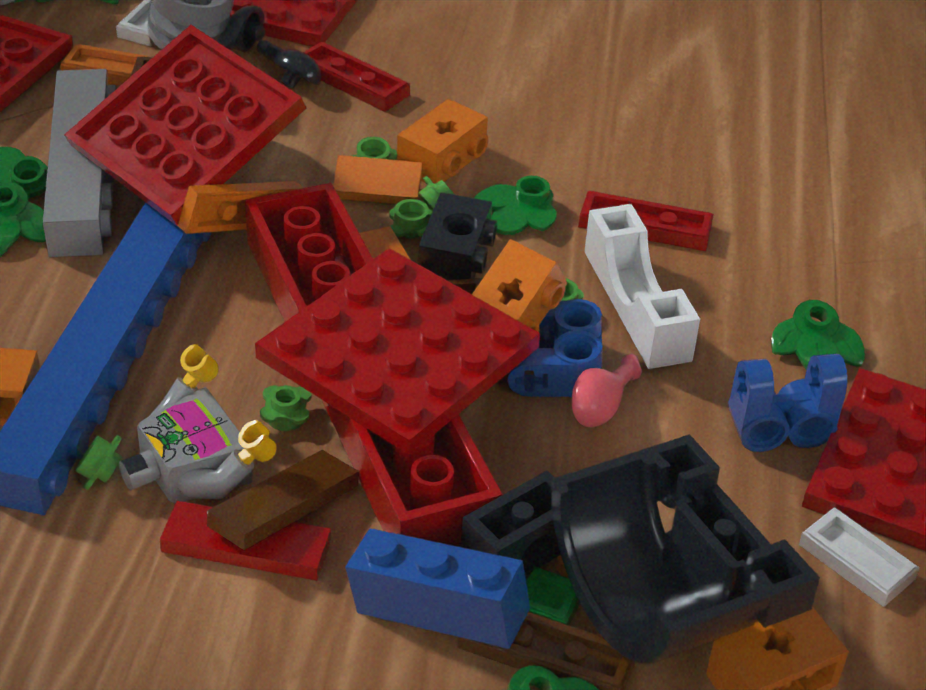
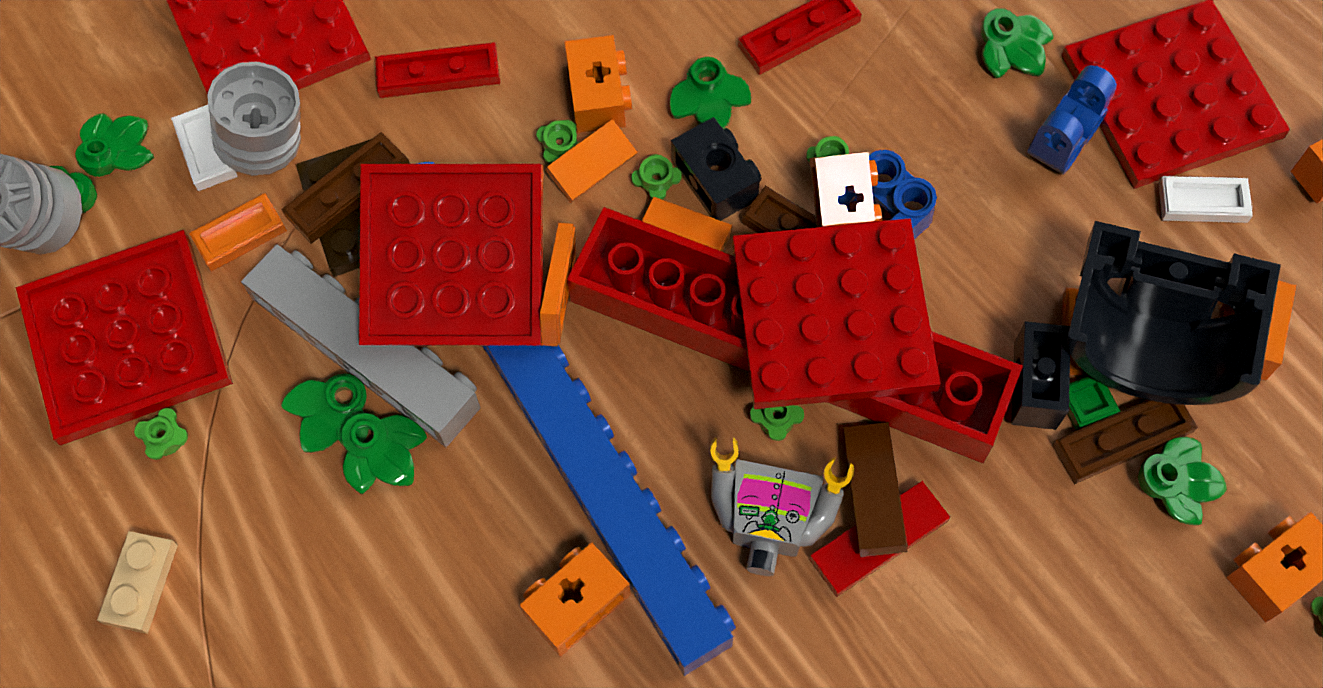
camera: 40 degrees left, 25 degrees up
bright green plate [75,435,122,490] -> none
black piece [216,5,265,52] -> none
black piece [257,40,322,89] -> none
blue brick [345,528,531,649] -> none
bright green plate [418,176,454,212] -> none
coral piece [571,354,642,428] -> none
white arch [584,204,700,369] -> none

